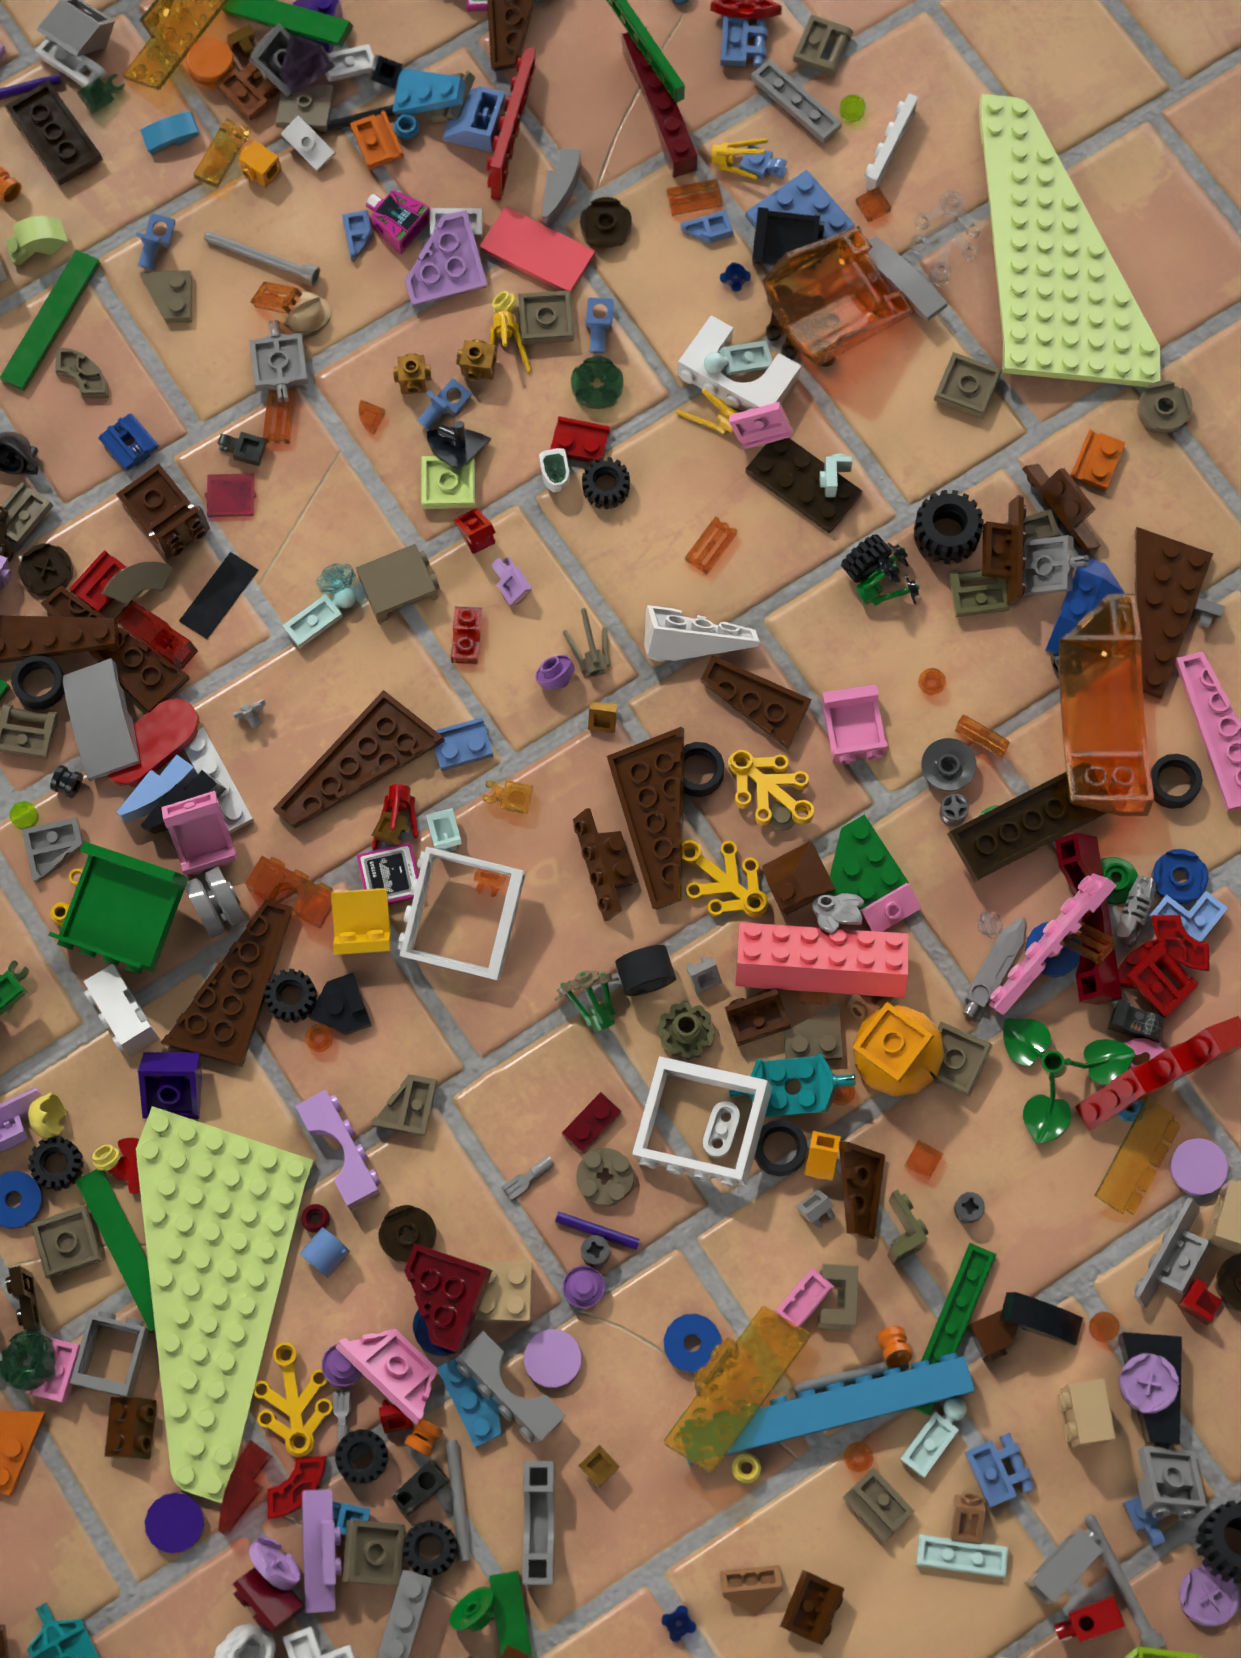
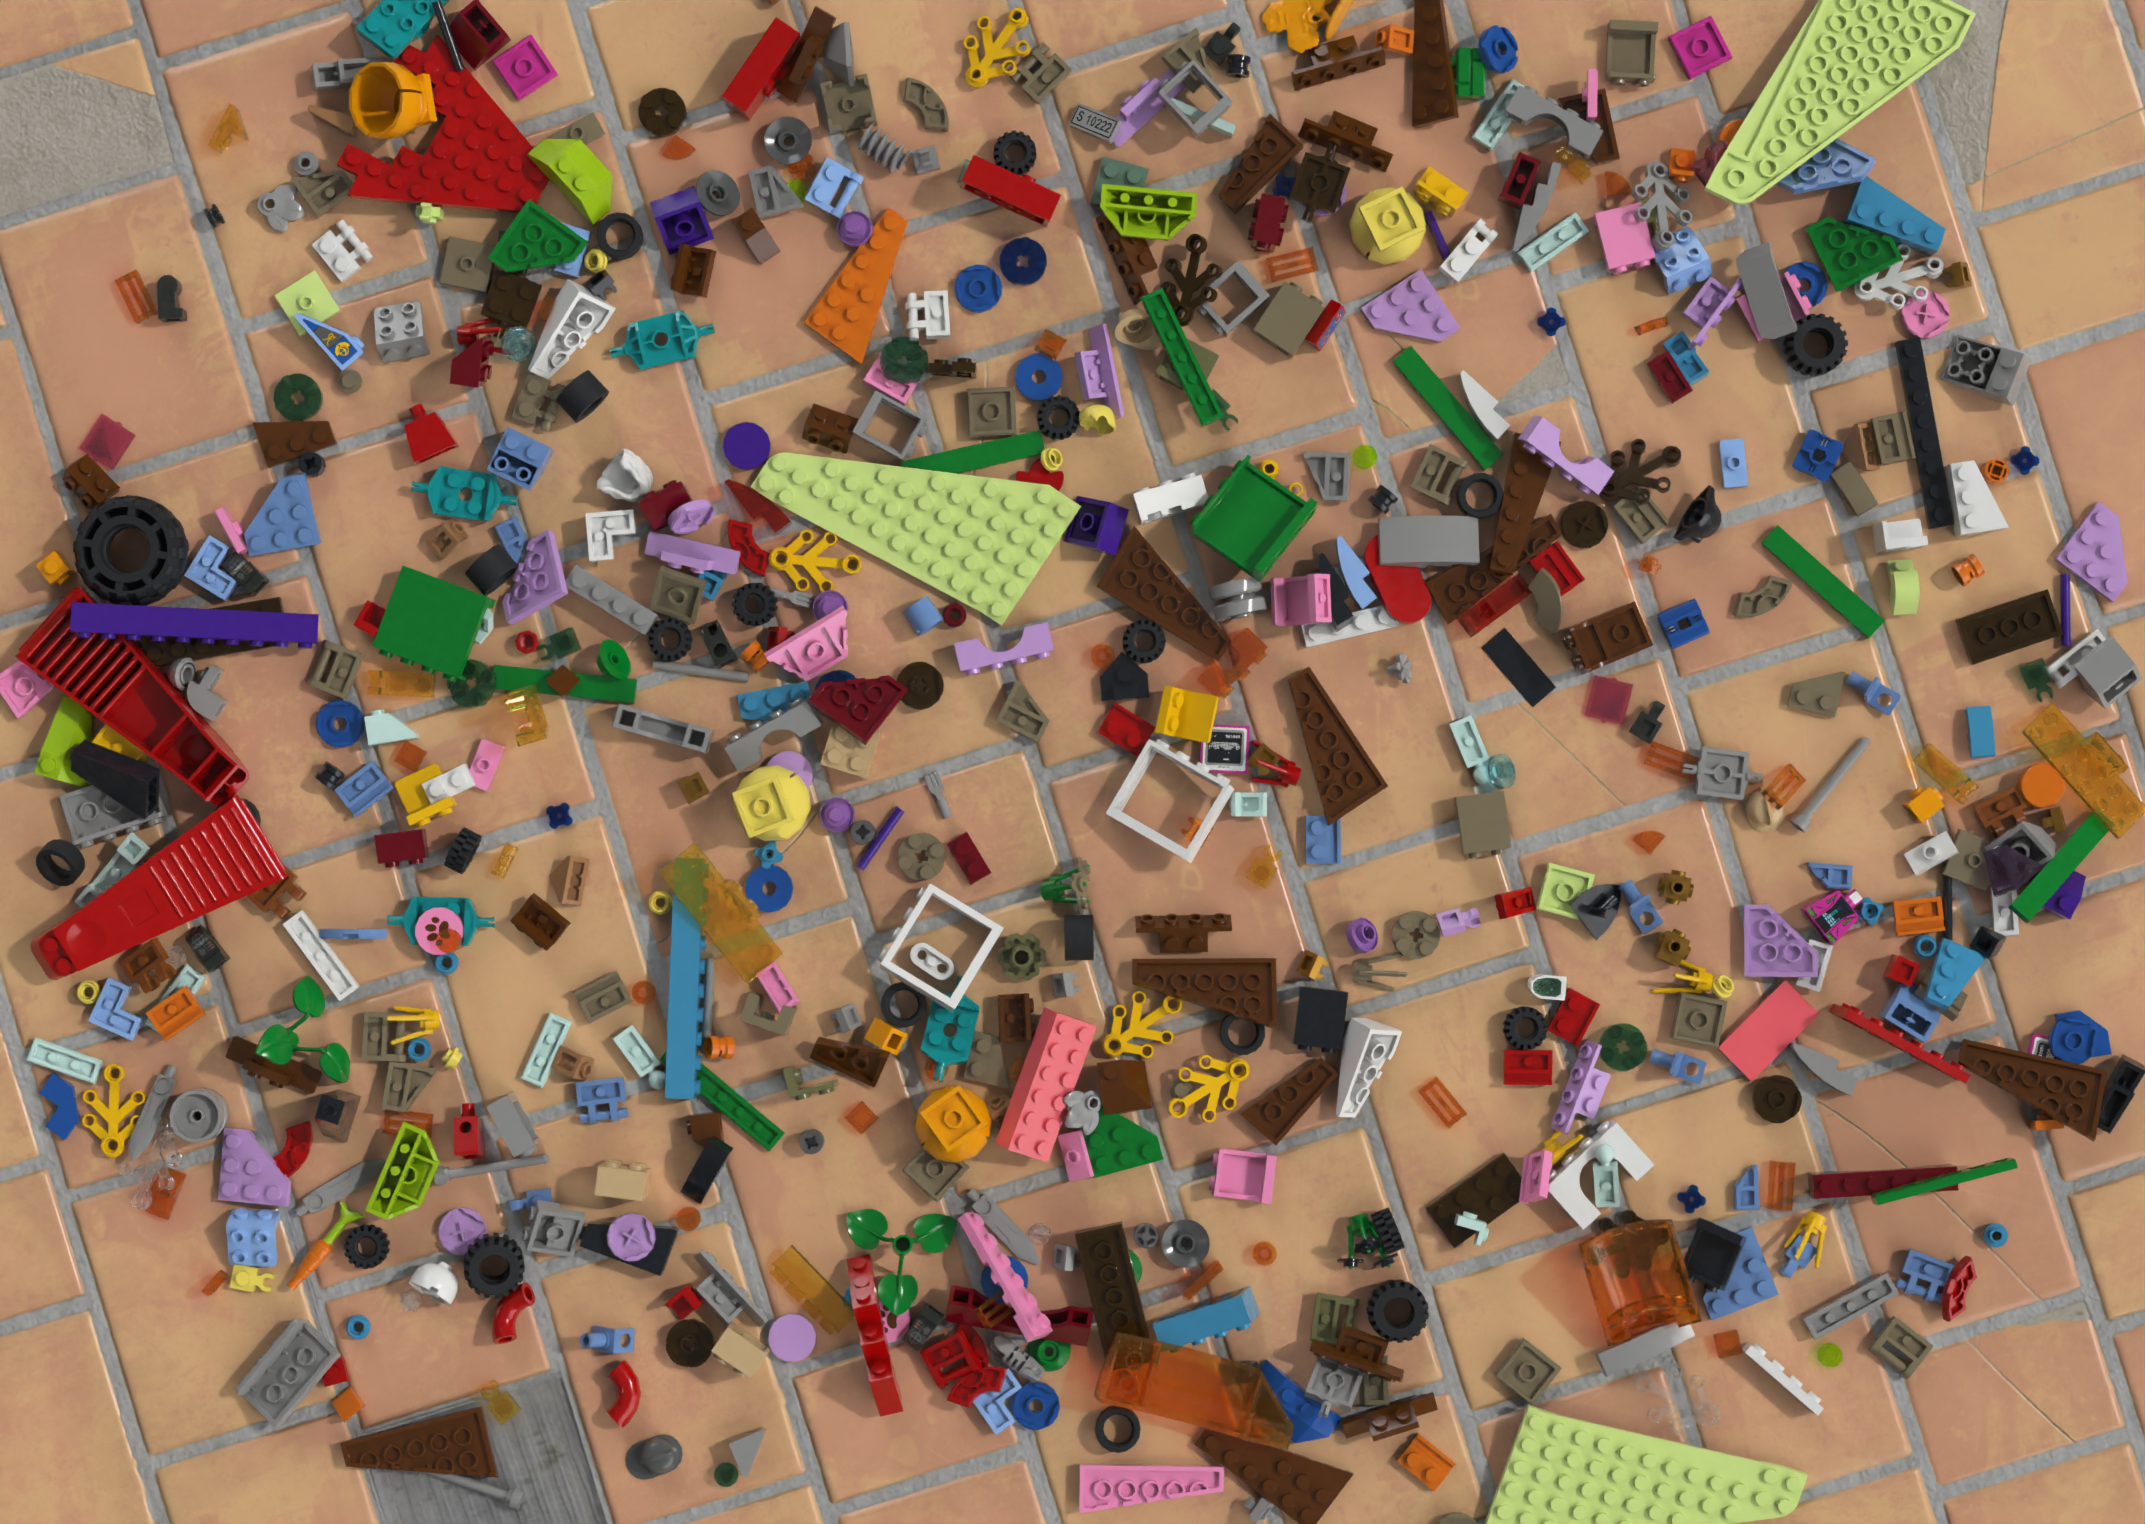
camera: 100 degrees right, 15 degrees up
clear red slope [451,606,482,664] -> none
none -> light yellow plate [732,765,811,842]
none -> dark azure plate [755,841,783,869]
none -> light grey tile [1052,1244,1080,1271]
none -> red plate [1097,703,1156,757]
none -> dark azure wedge [1152,1286,1260,1353]
none -> black panel [1293,986,1348,1053]
none -> dark tan plate [1392,911,1440,959]
none -> red plate [1503,1049,1553,1085]
none -> lavender bracket [1550,1039,1611,1134]
none -> clear orange plate [1638,556,1662,574]
none -> dark azure plate [1856,897,1884,925]
none -> red panel [1883,954,1920,987]

